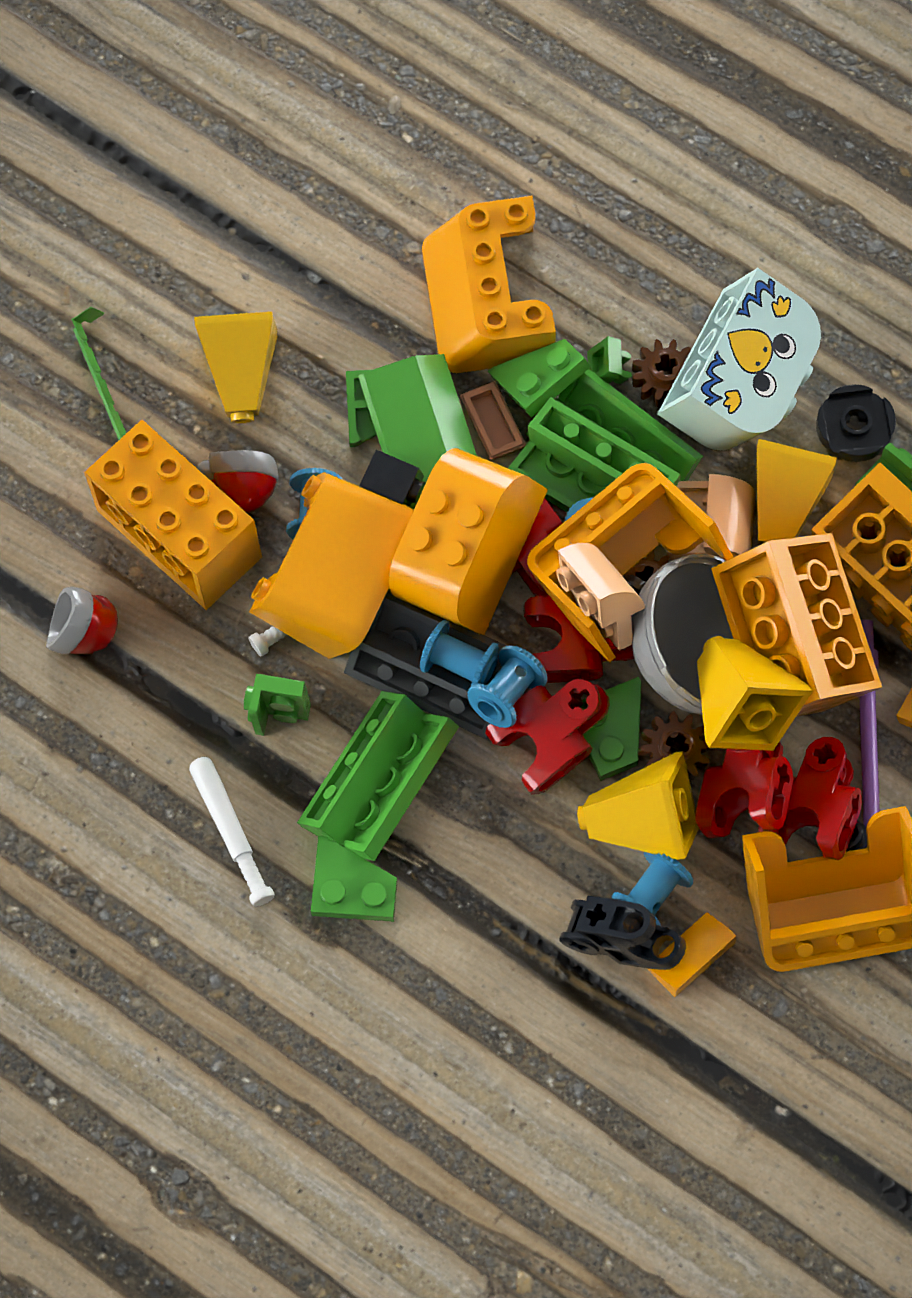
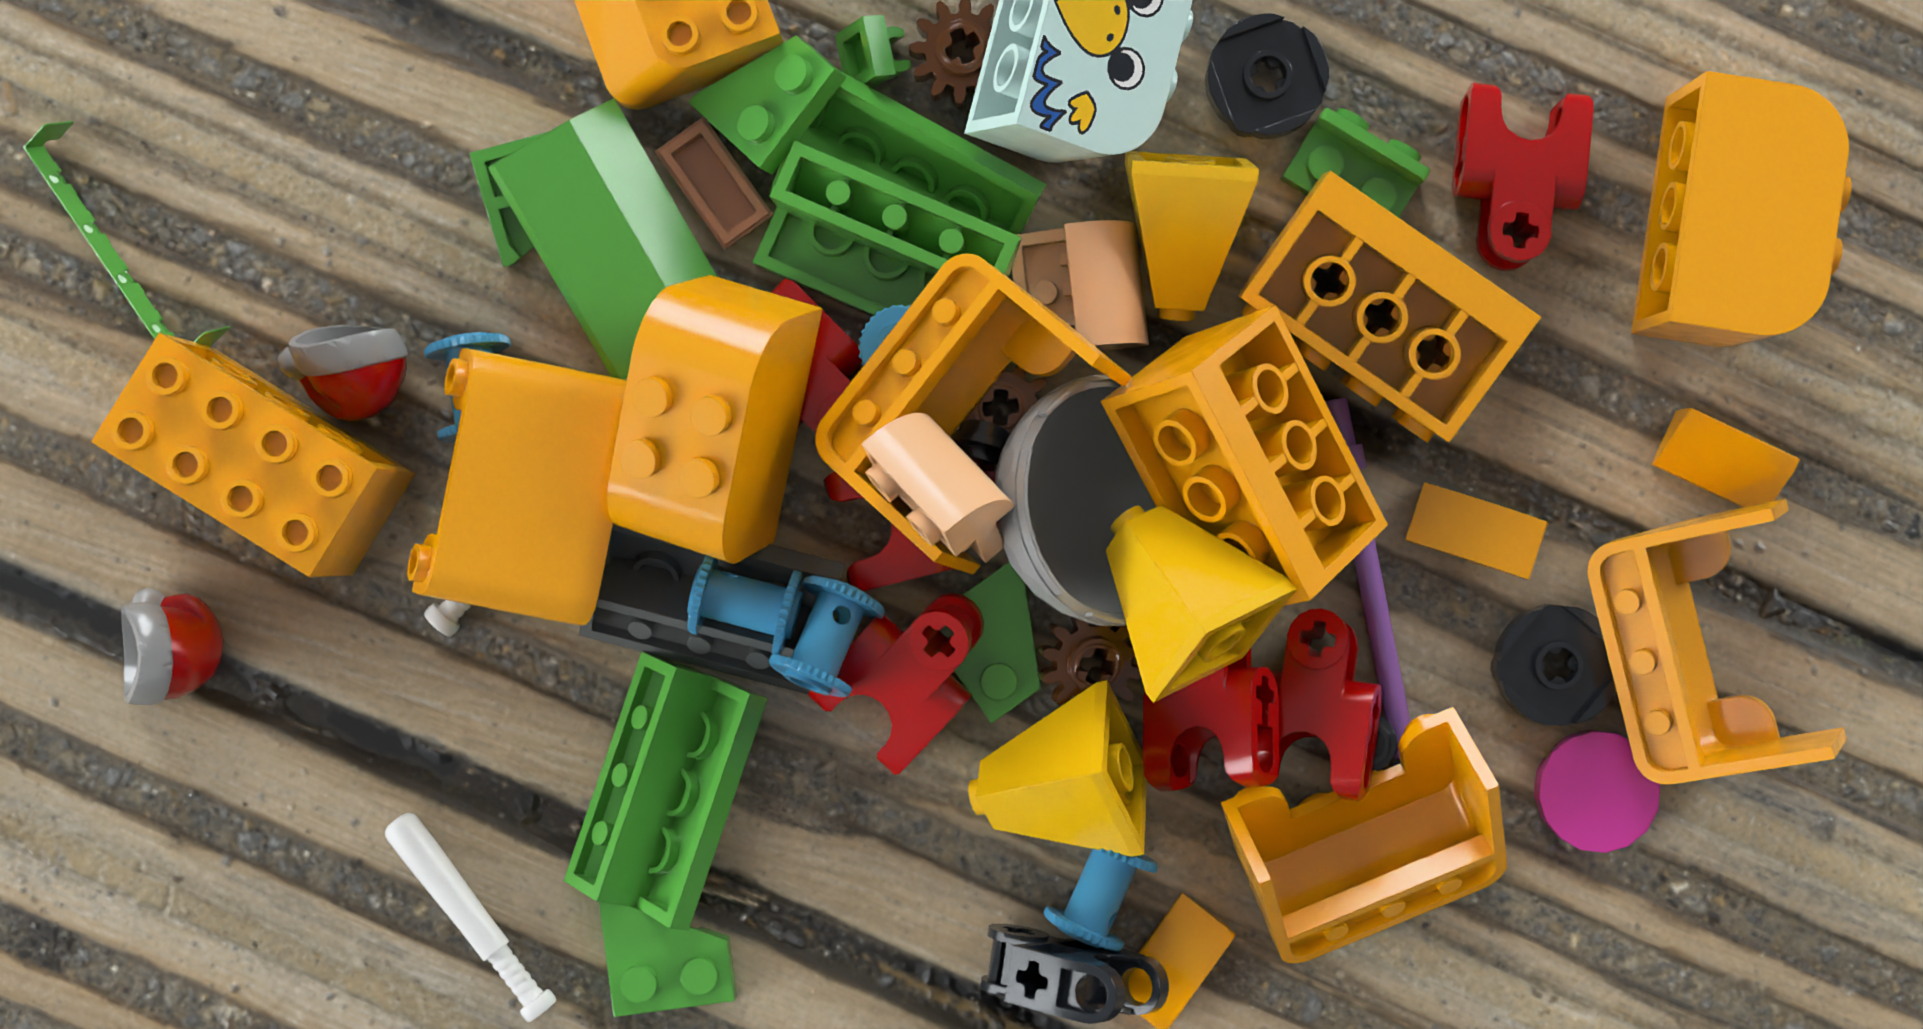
camera: 15 degrees left, 20 degrees up
yellow slope [194,311,278,424] -> none
bright green bracket [243,673,311,736] -> none
black brick [359,450,426,507] -> none

